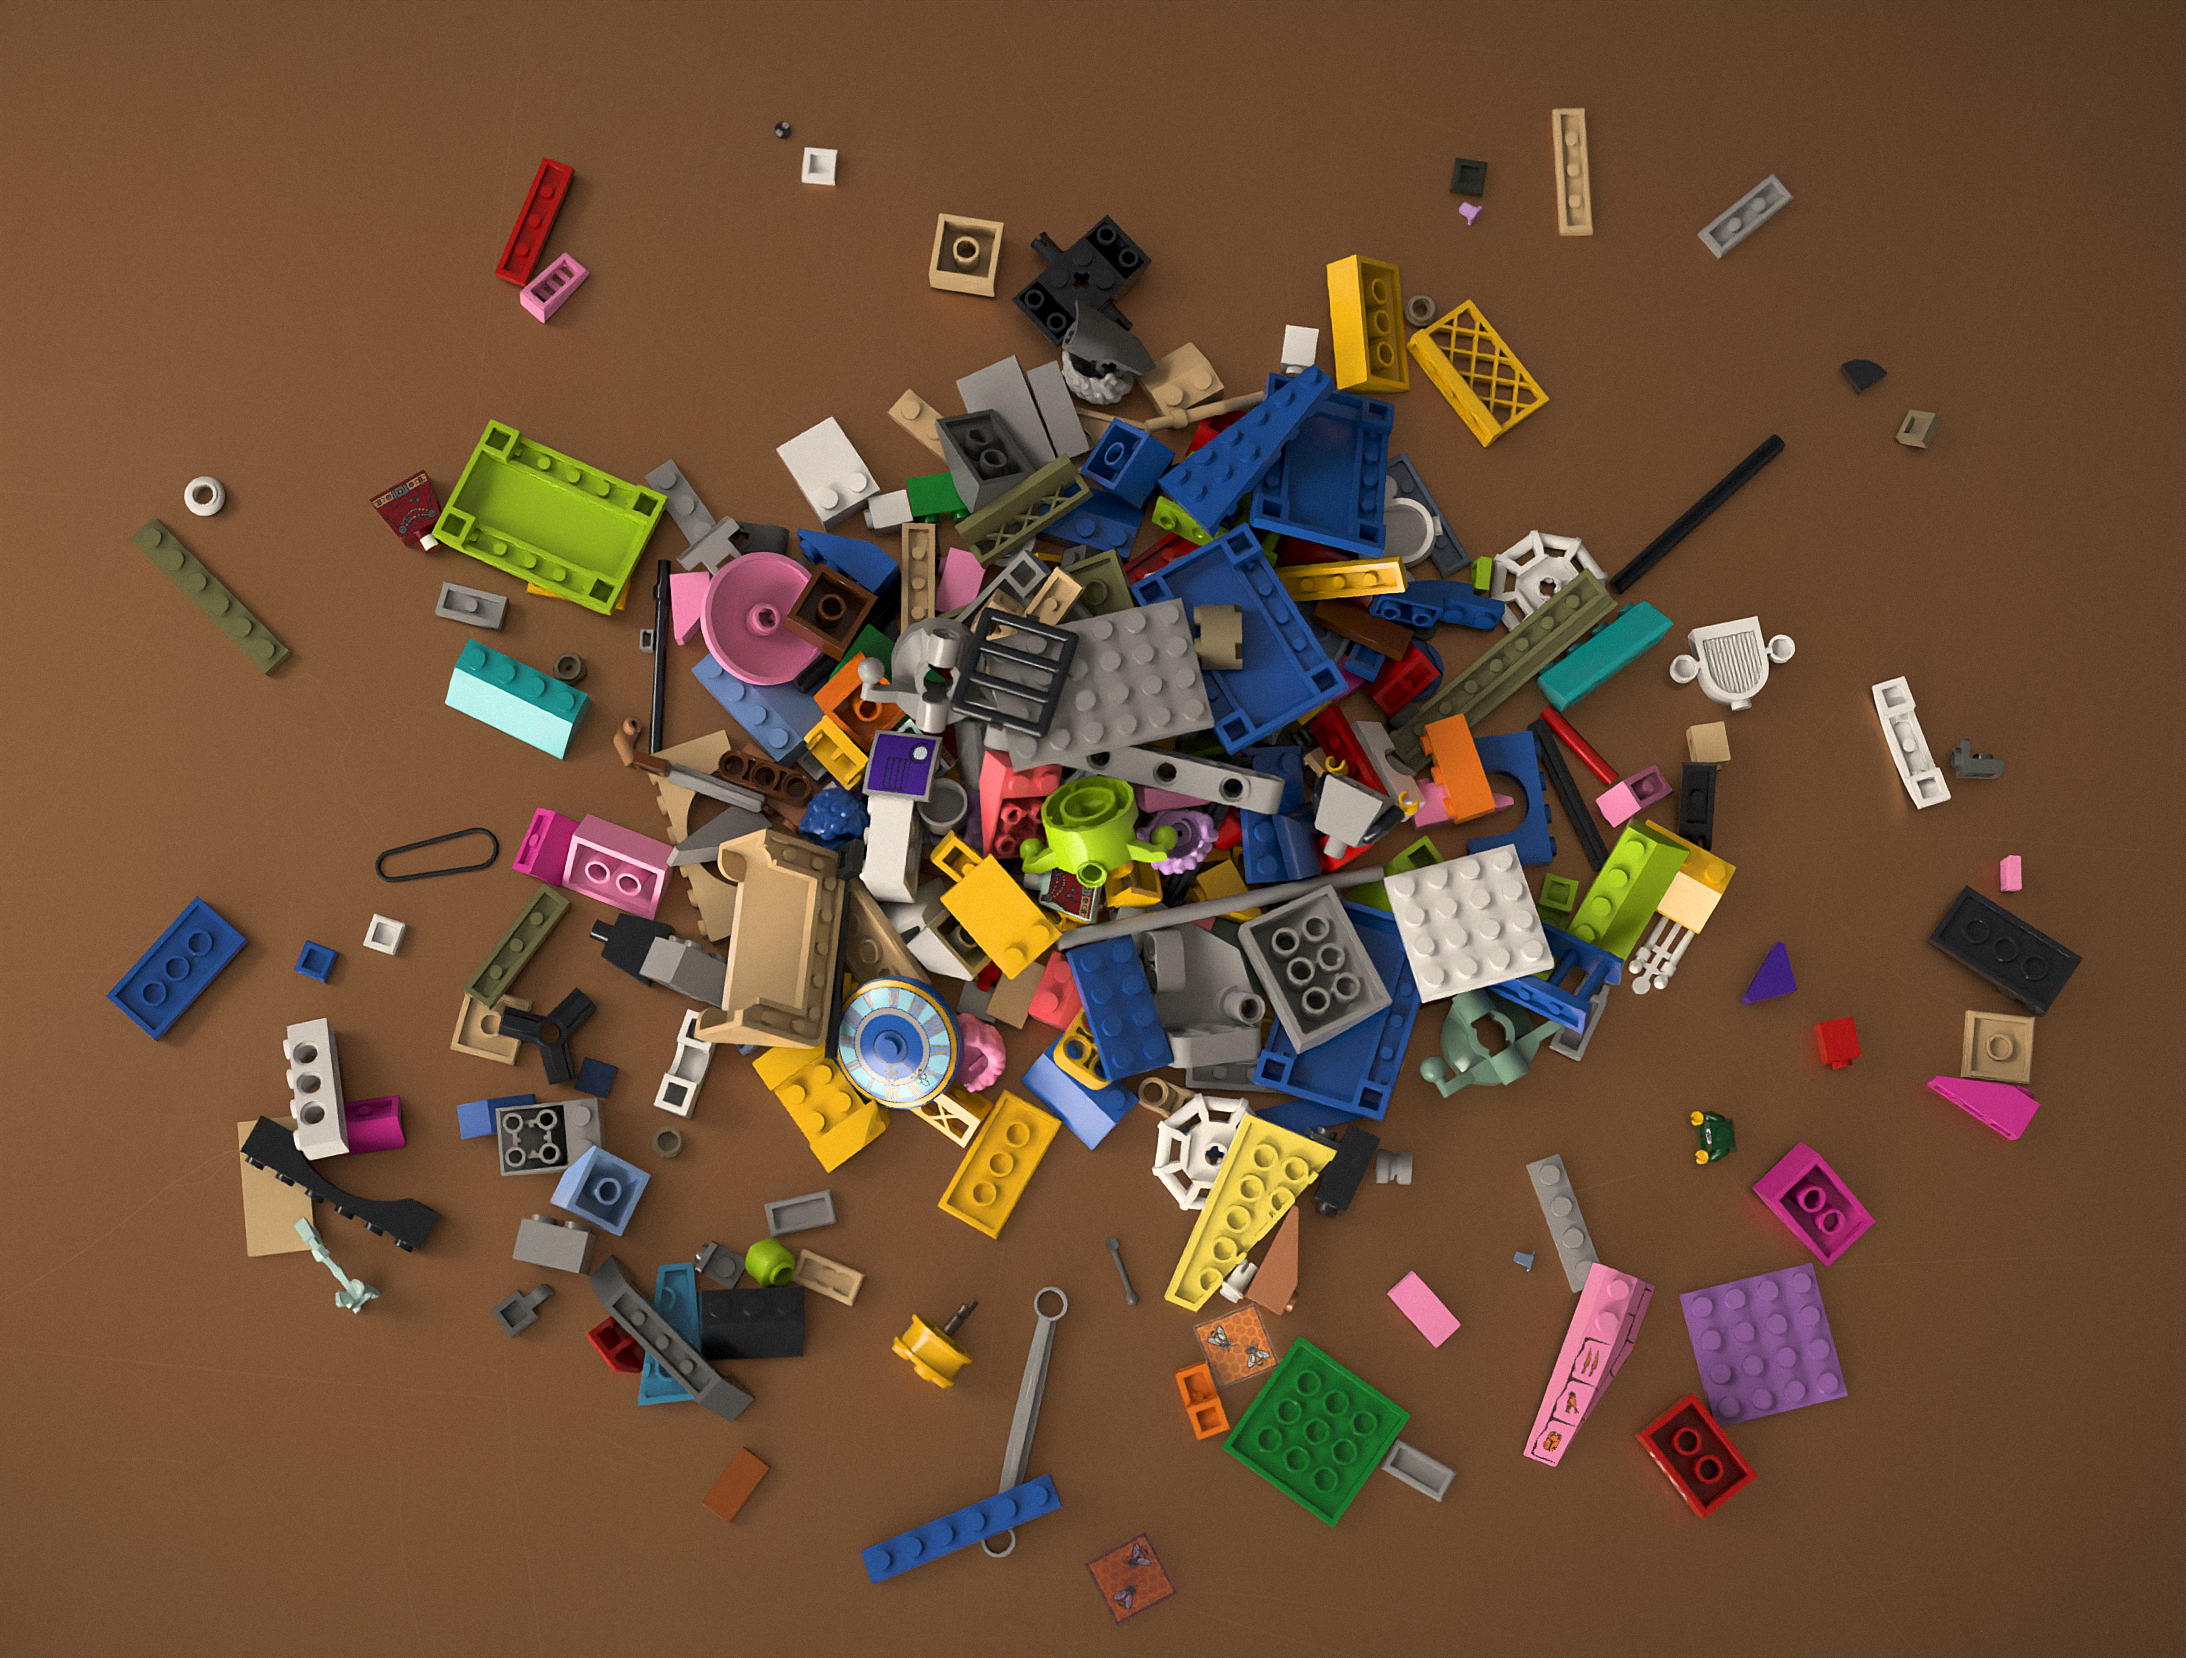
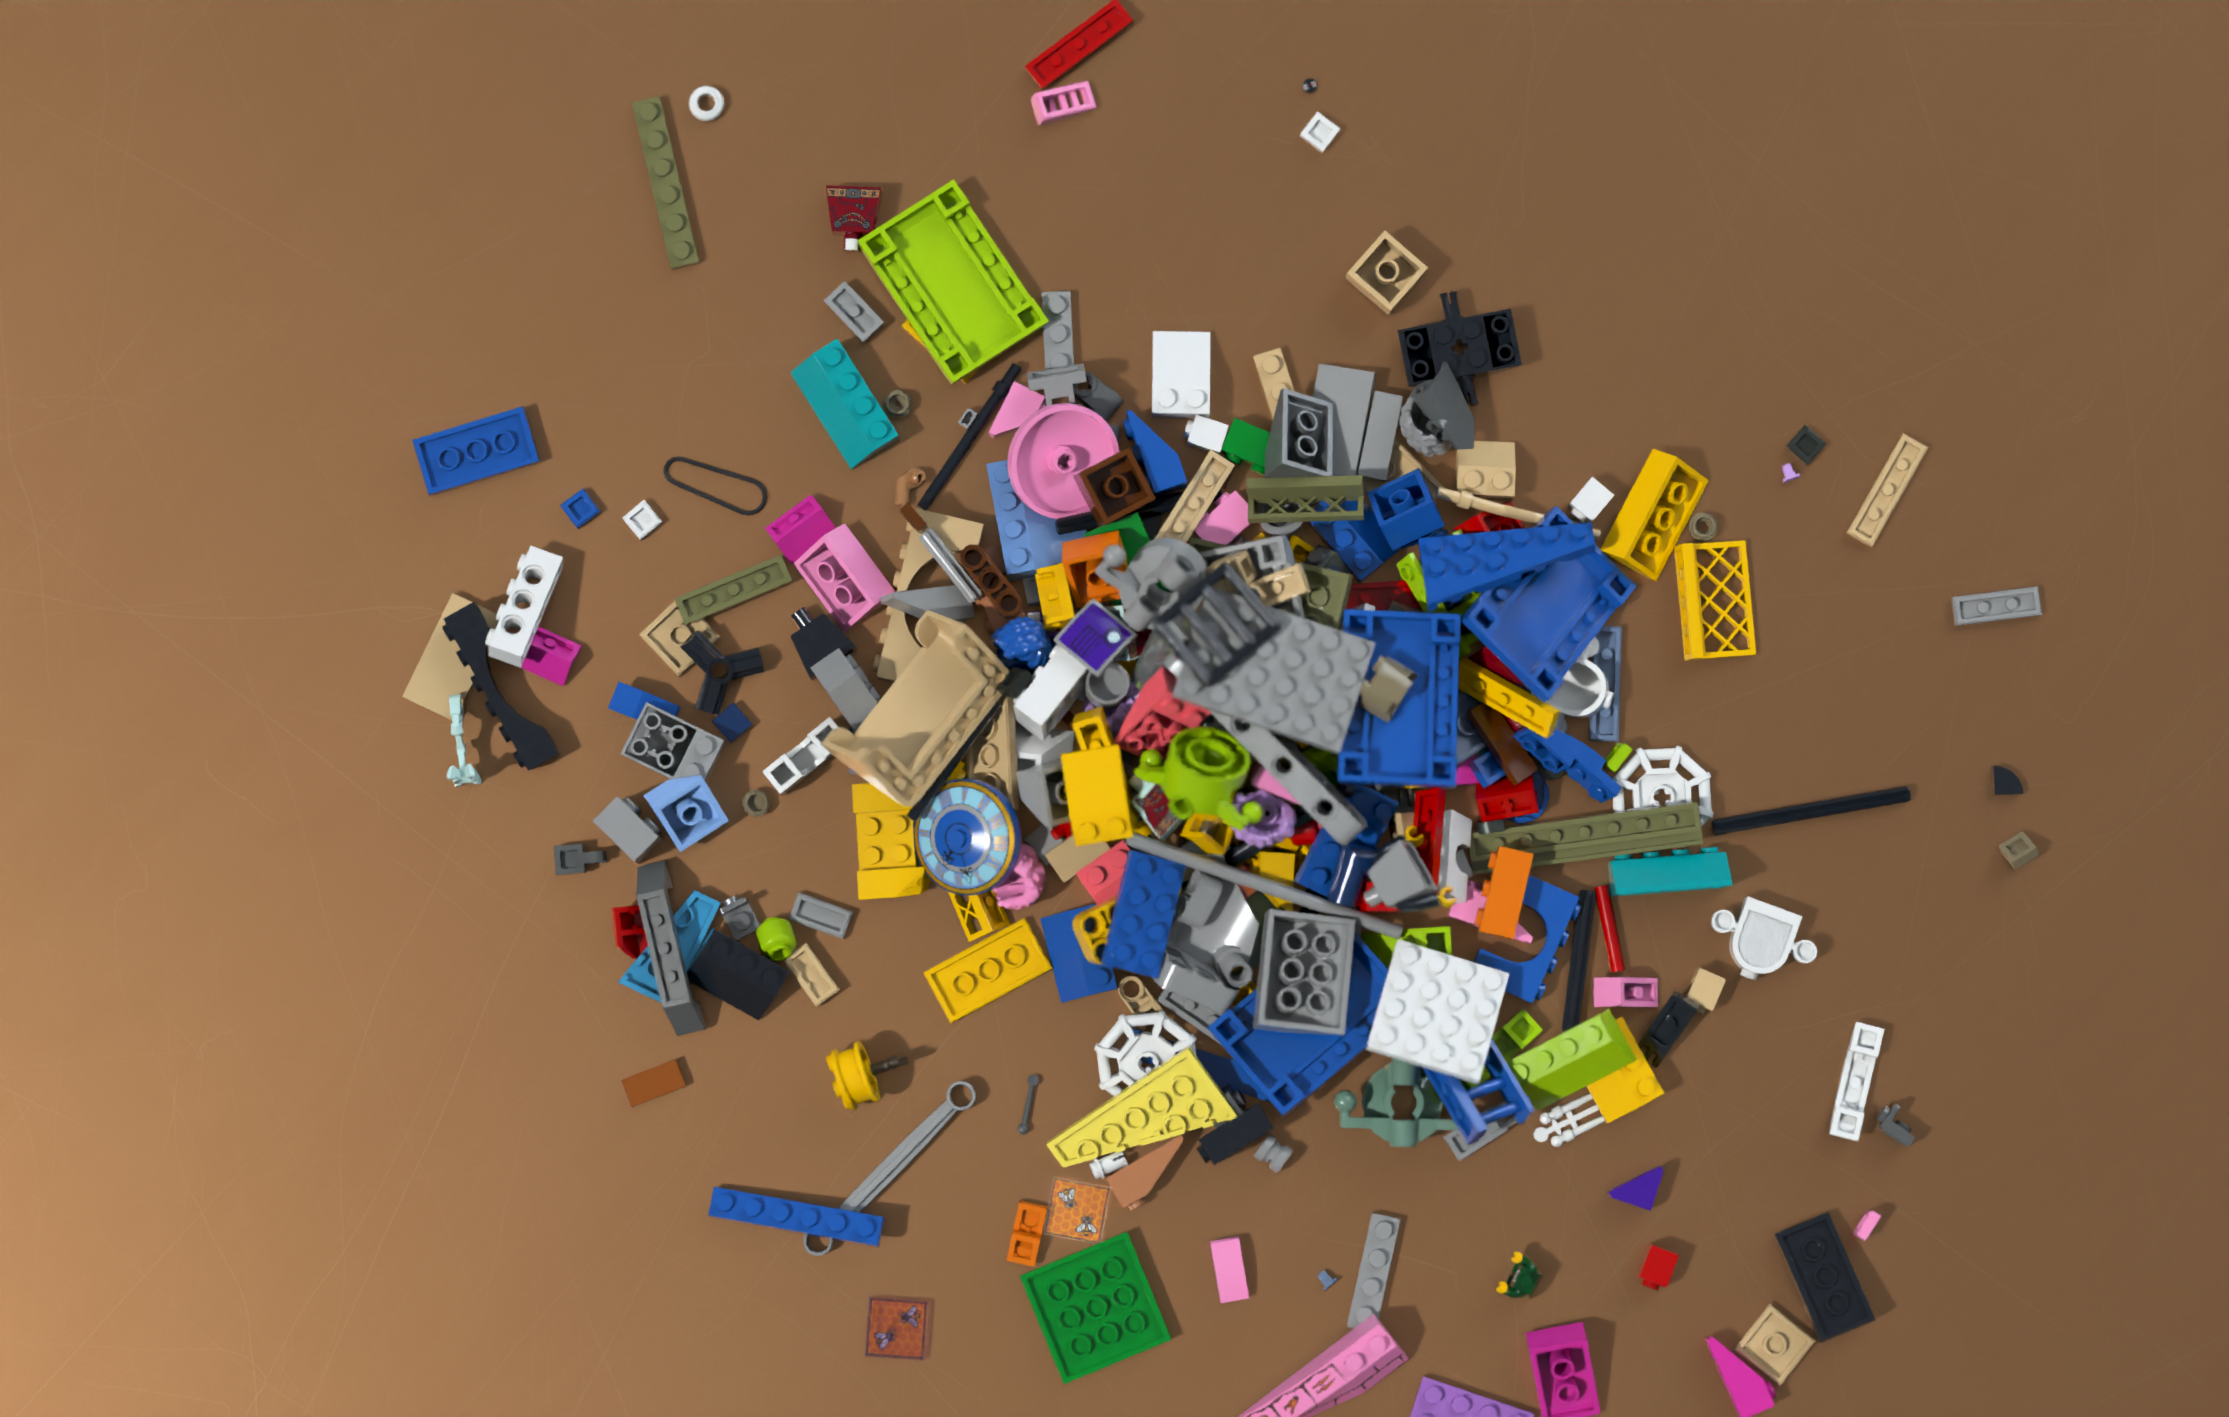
camera: 30 degrees right, 5 degrees up
light grey tile [1380,1438,1457,1502] -> none

